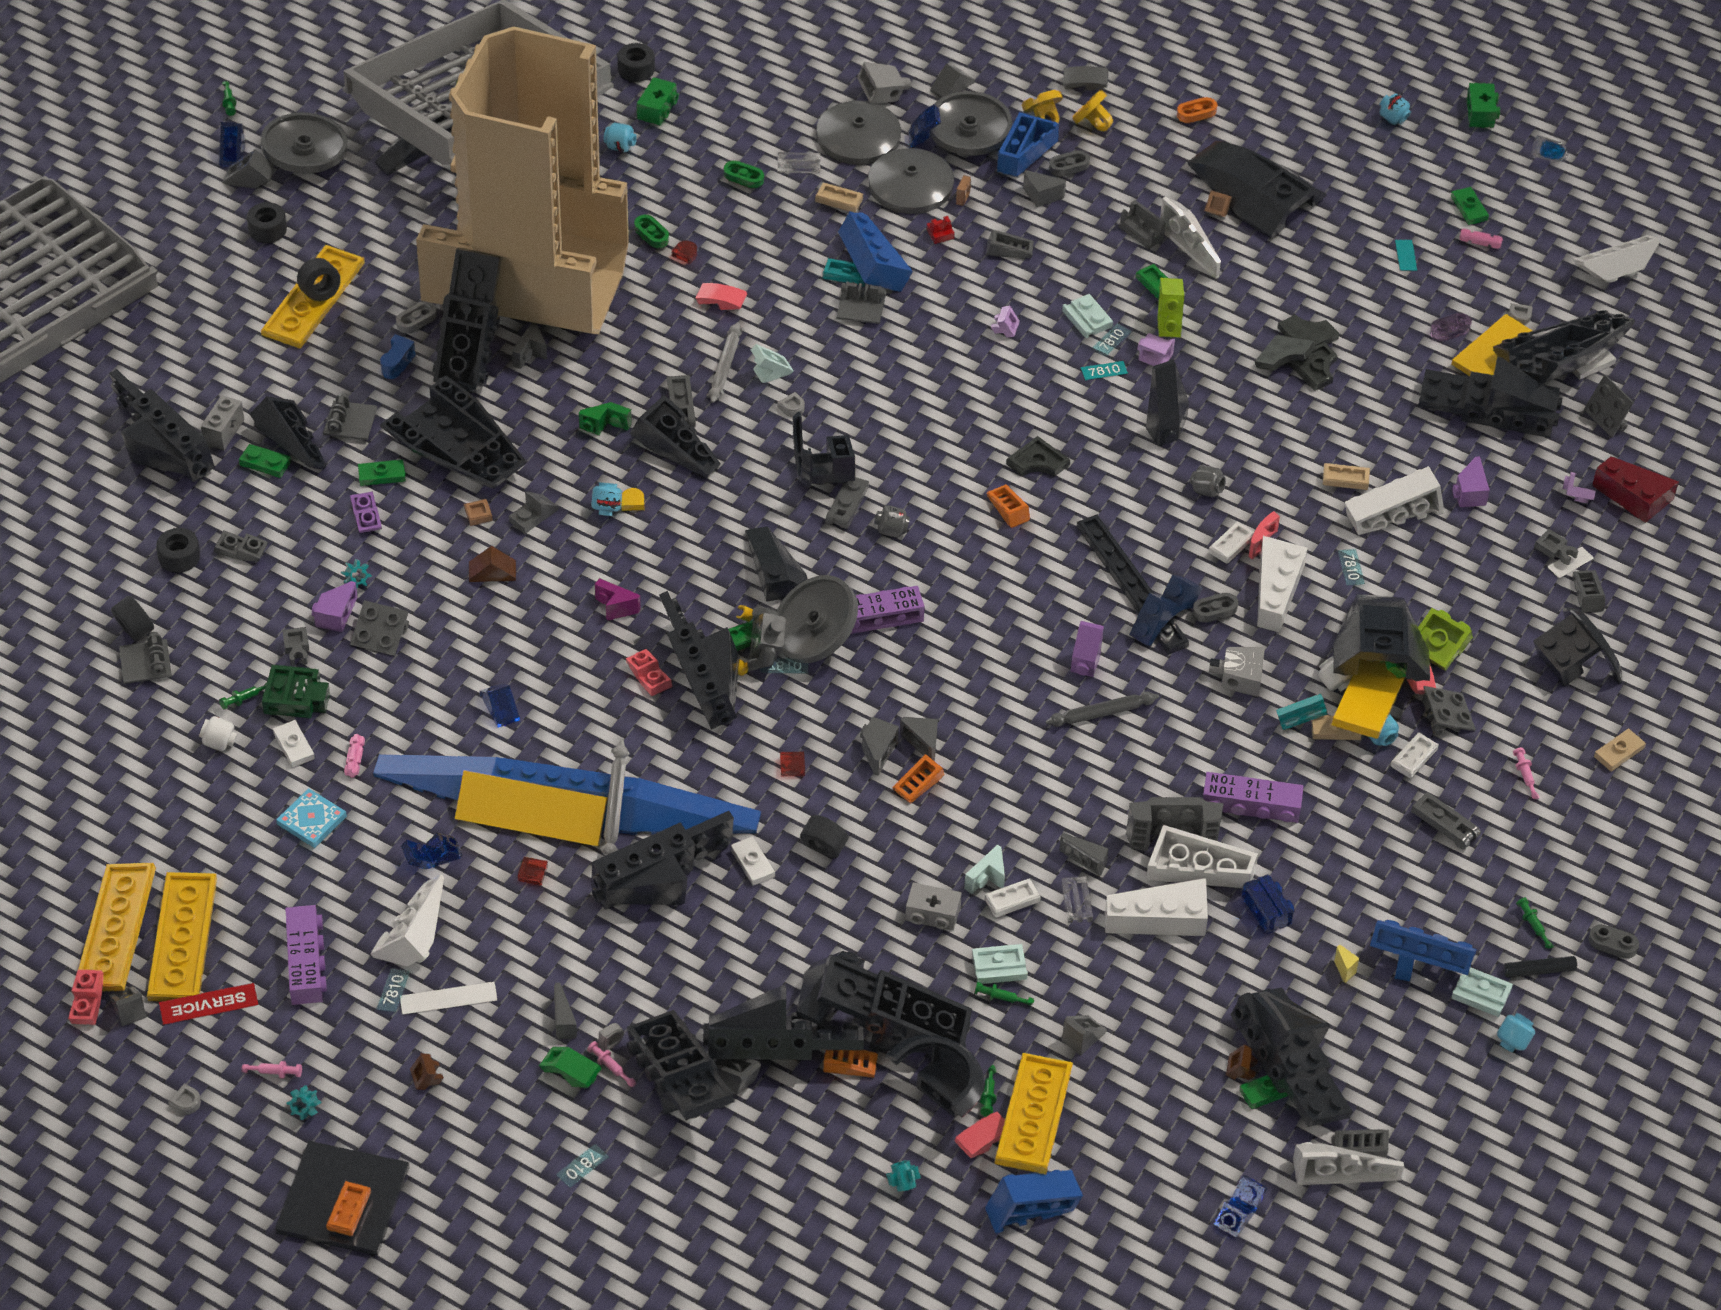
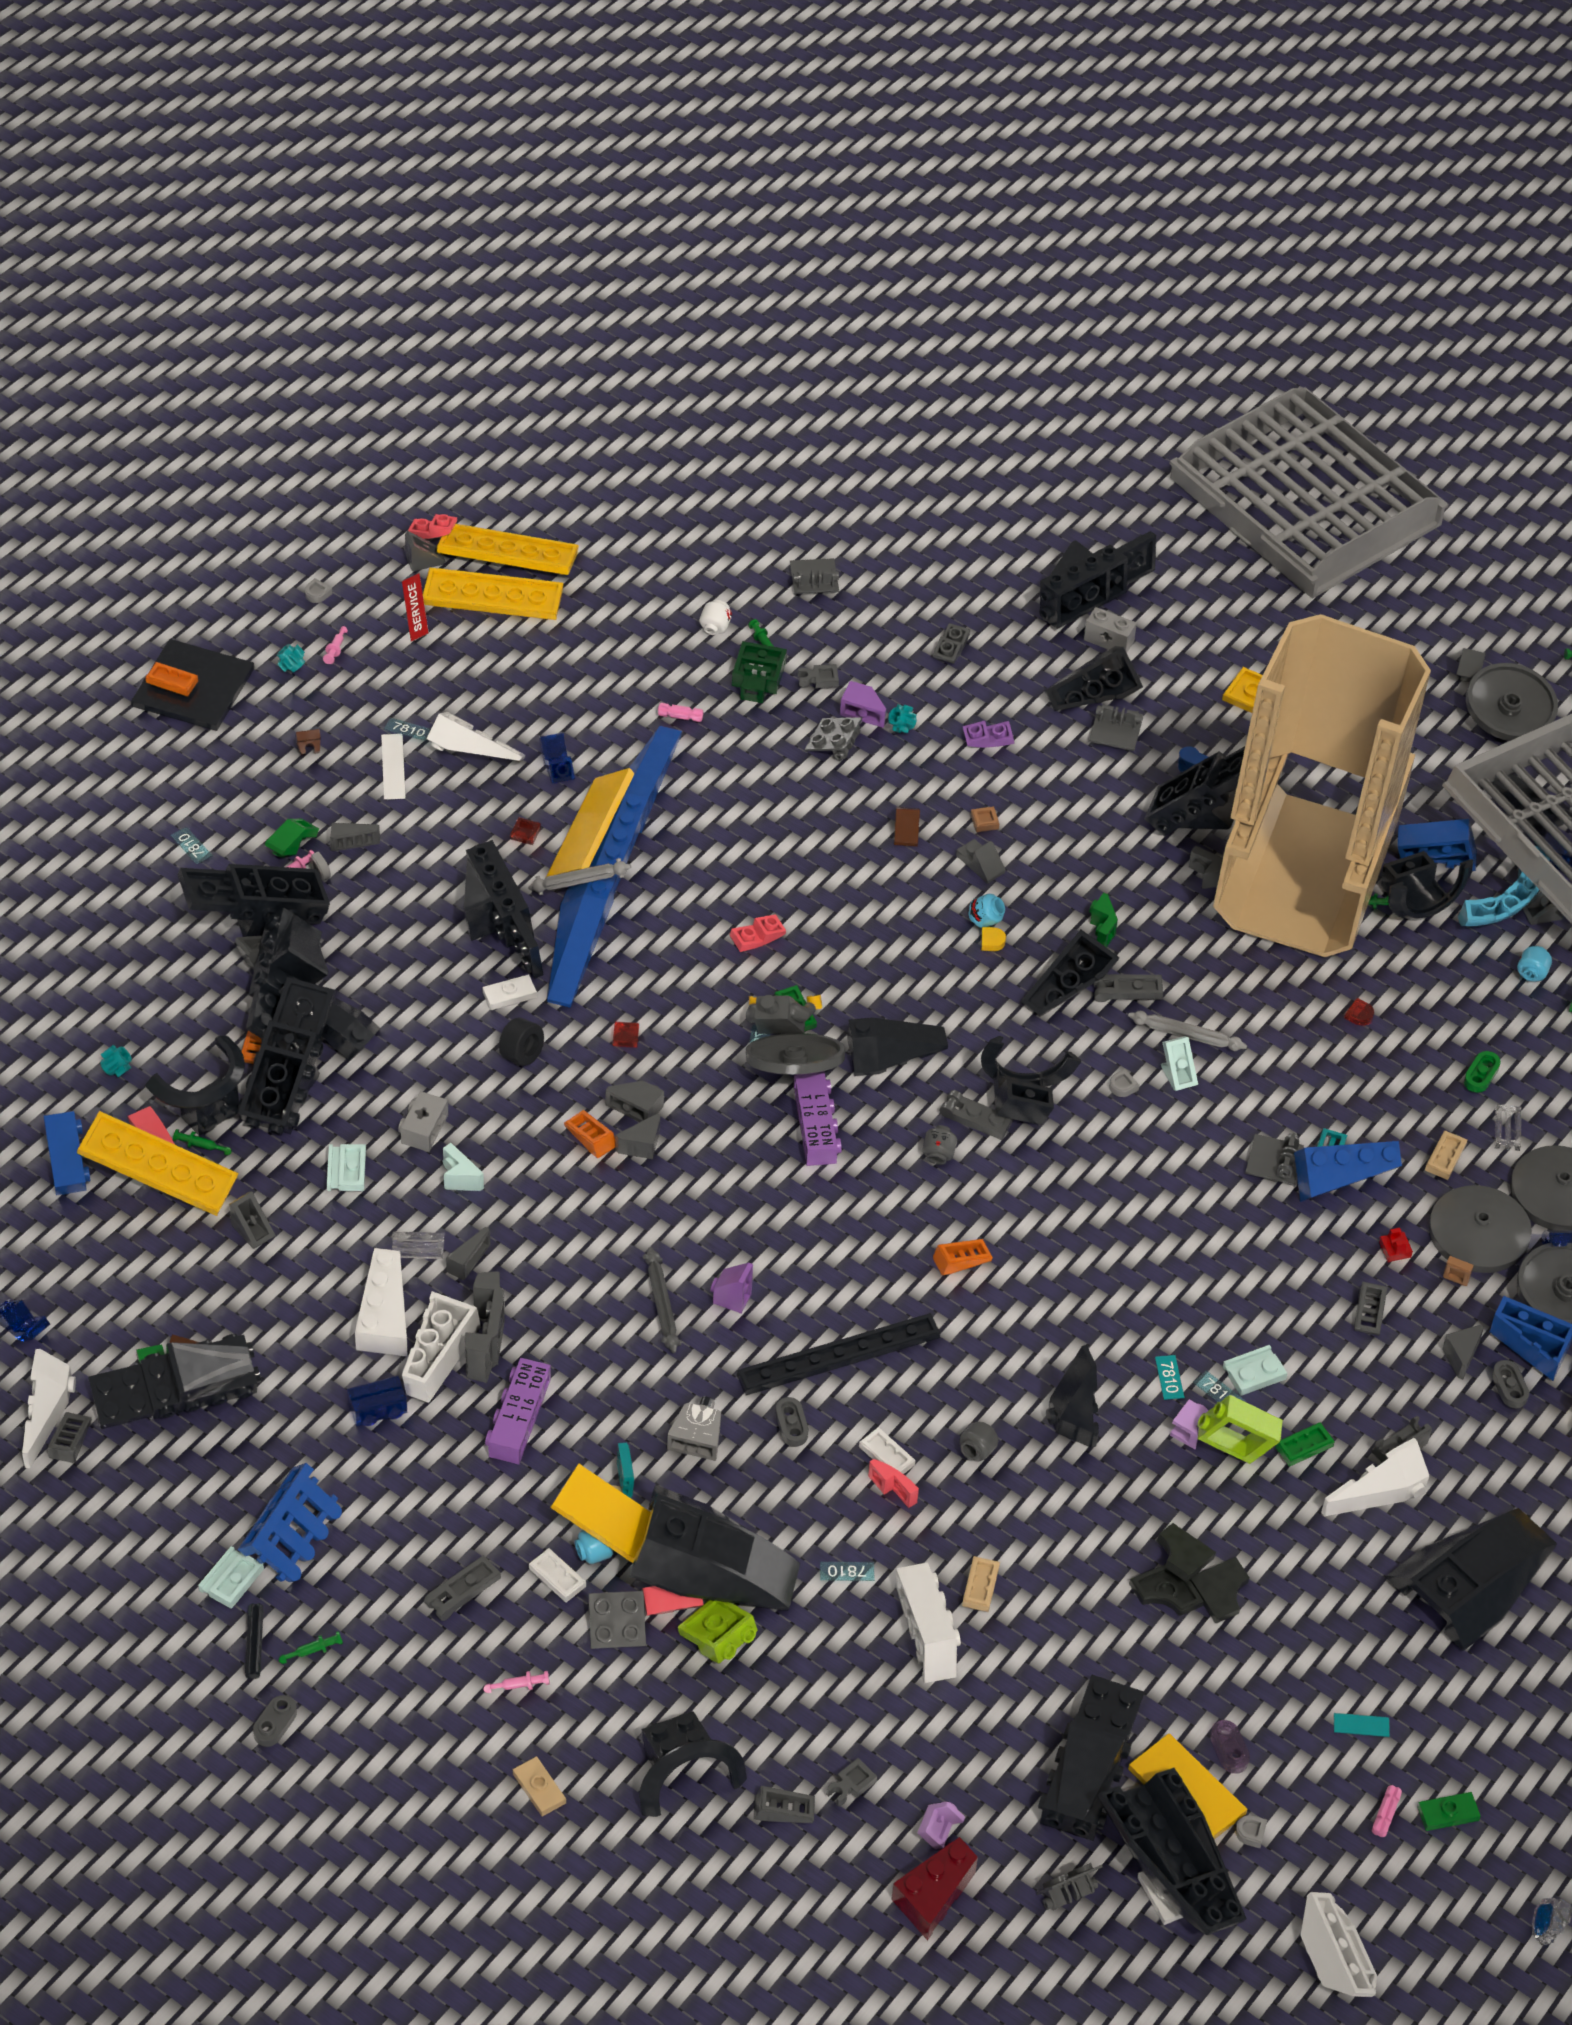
camera: 95 degrees right, 0 degrees up
black tyre [111,595,154,642] -> none
black tyre [156,528,200,573] -> none
clear blue slope [219,122,246,166] -> none
green plate [239,444,291,478] -> none
white plate [273,720,315,768] -> none
medium azure tile [276,788,347,848] -> none
medium lavender brick [285,905,327,1005] -> none
green plate [358,459,406,486] -> none
black wedge [380,375,526,489] -> none
clear blue slope [479,683,520,728] -> none
magenta slope [595,578,641,620] -> none
green plate [634,215,669,248] -> none
black wedge [659,591,740,730] -> none
coral slope [696,283,747,310] -> none
green piece [974,982,1034,1006] -> none
white plate [985,878,1041,918] -> none
lavender tile [991,305,1020,338] -> none
pearl dark grey tile [1006,436,1071,477] -> none
dark blue arch [1129,575,1203,646] -> none
medium nougat tile [1204,191,1232,218] -> none
white wedge [1257,536,1308,633] -> none
light yellow slope [1334,944,1359,983] -> none
medium lavender slope [1453,457,1490,507] -> none
medium azure head [1497,1013,1535,1052] -> none
white sticker [1548,547,1594,578] -> none

